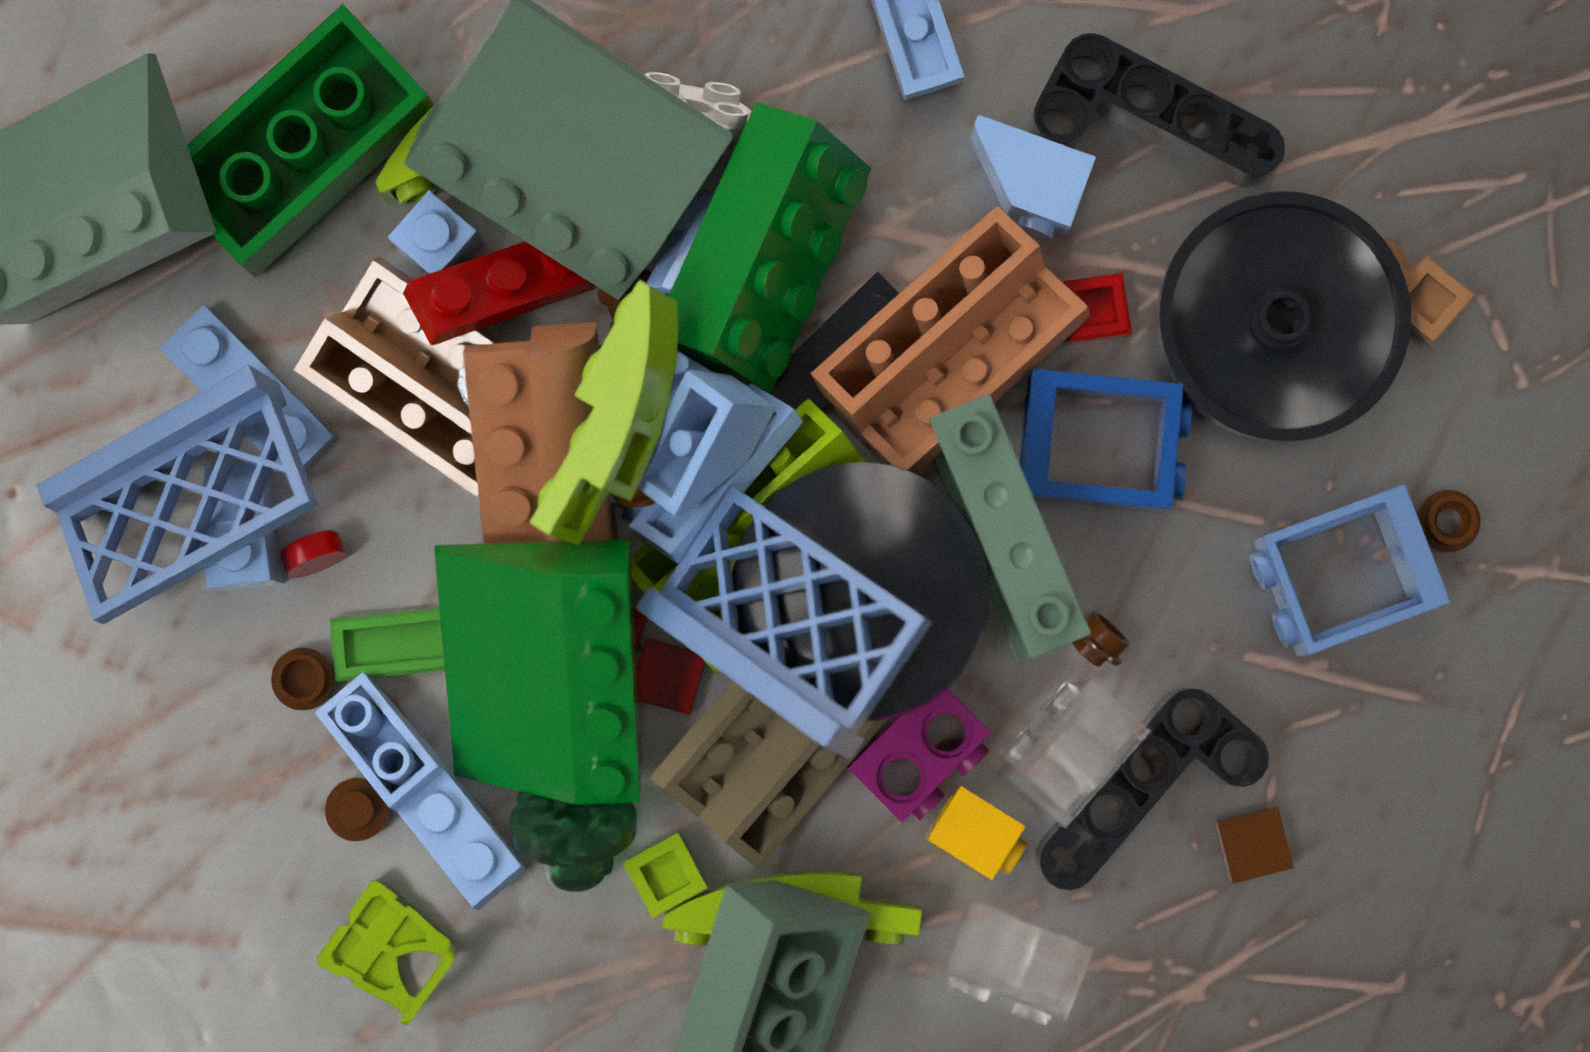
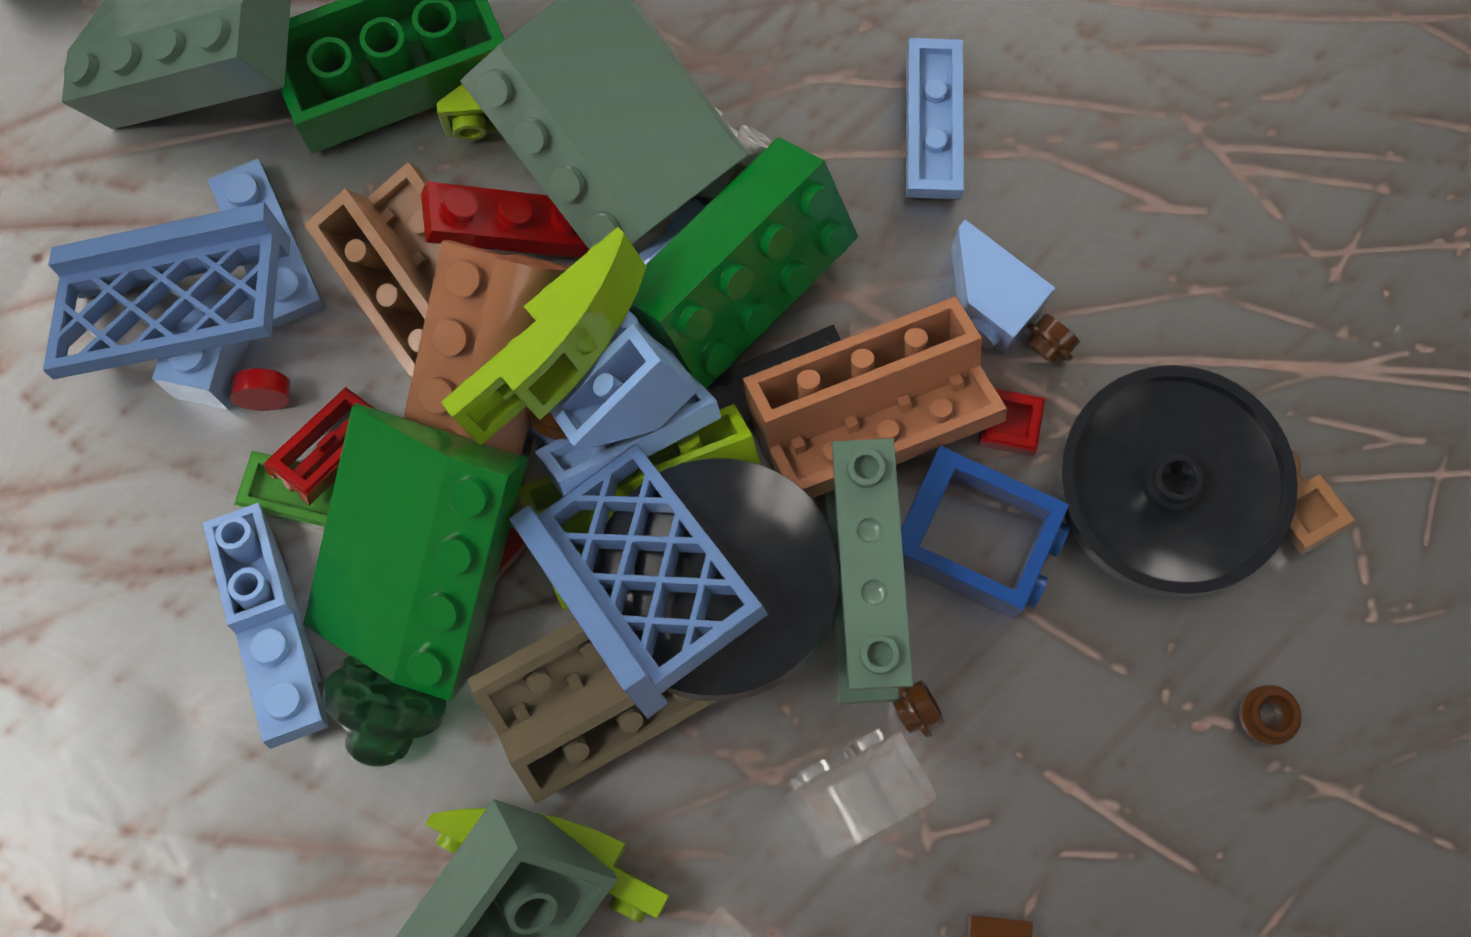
camera: 20 degrees right, 10 degrees down
reddish brown plate [271,648,335,710] -> none
lime piece [317,879,456,1025] -> none
reddish brown plate [325,778,389,841] -> none
light blue brick [387,190,485,275] -> none
lime plate [622,832,708,918] -> none
red tile [637,638,705,715] -> none
magenta brick [847,688,992,822] -> none
yellow brick [924,784,1027,881] -> none
black beam [1028,33,1285,188] -> none
black beam [1034,688,1269,890] -> none
medium blue window [1250,484,1451,657] -> none
none -> red tile [263,387,375,506]
none -> reddish brown plate [1027,313,1080,364]

